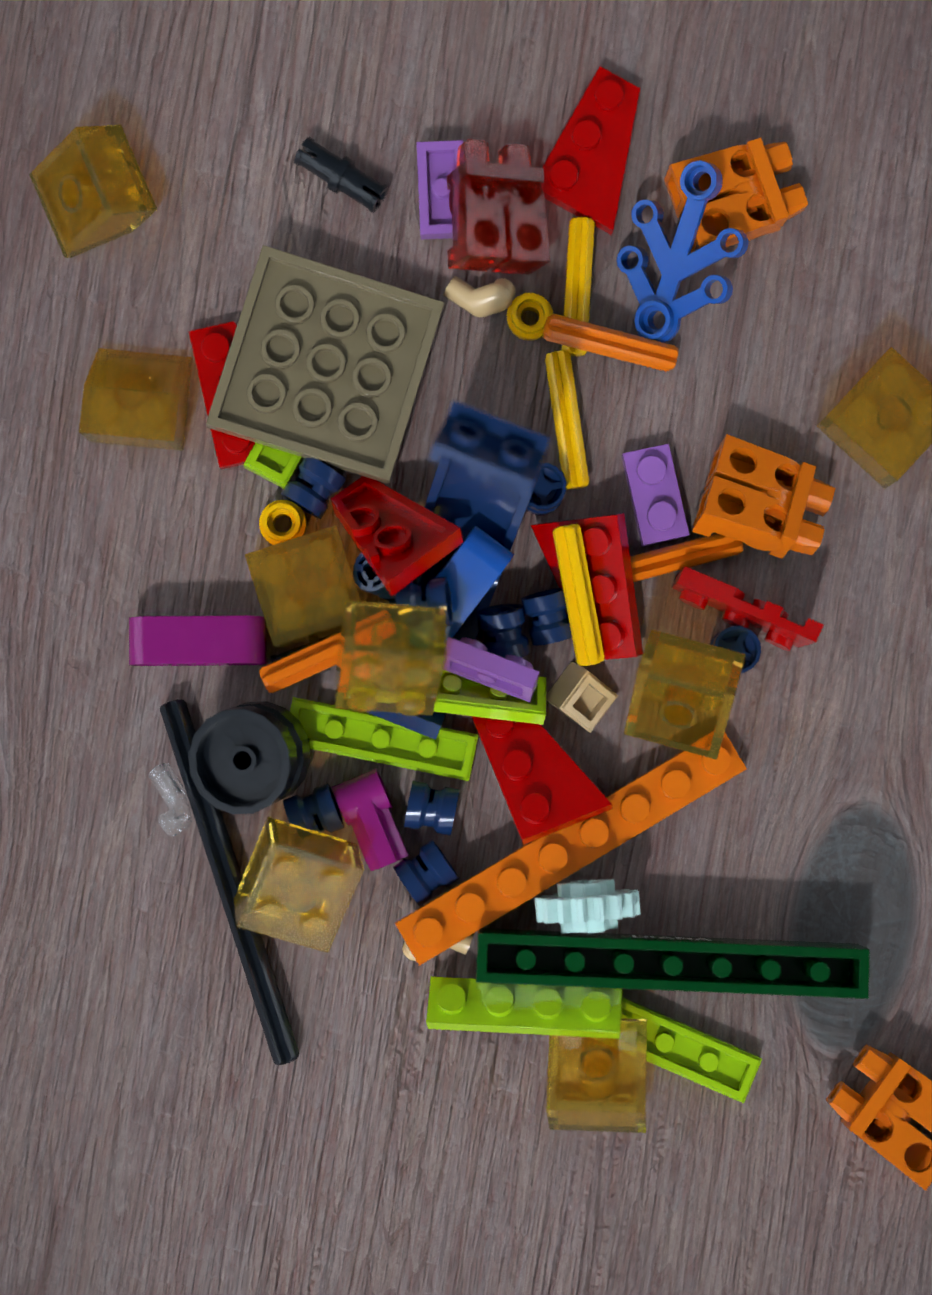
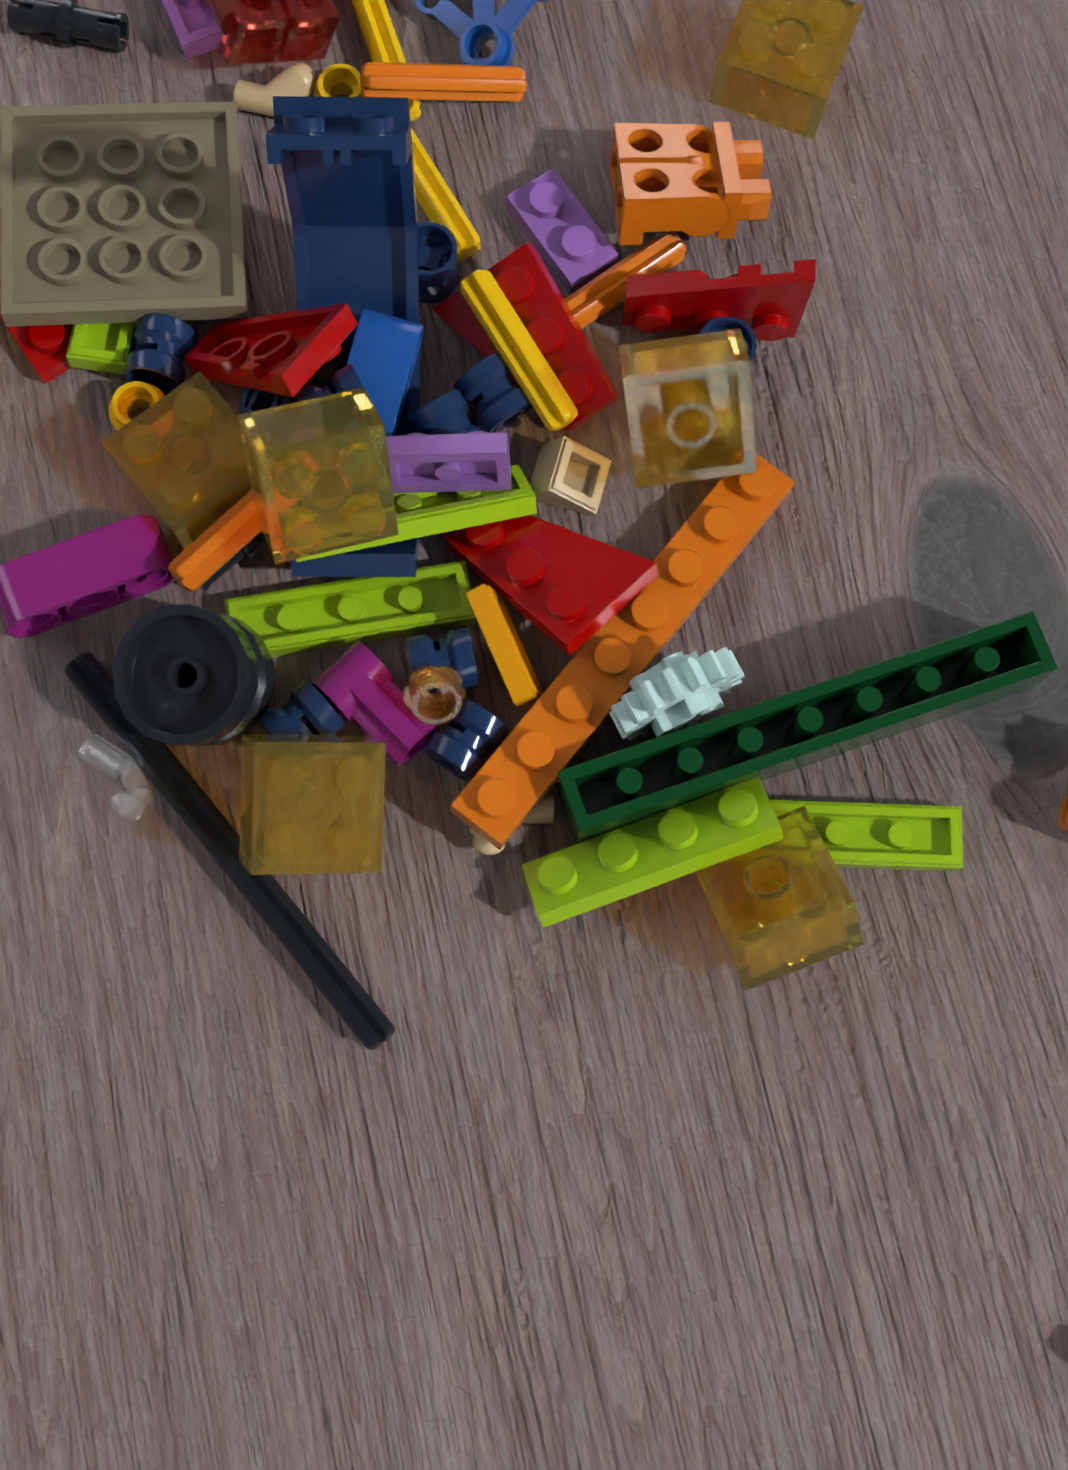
camera: 25 degrees left, 10 degrees down
none -> clear orange plate [403,666,466,725]
none -> light orange tile [465,583,544,712]

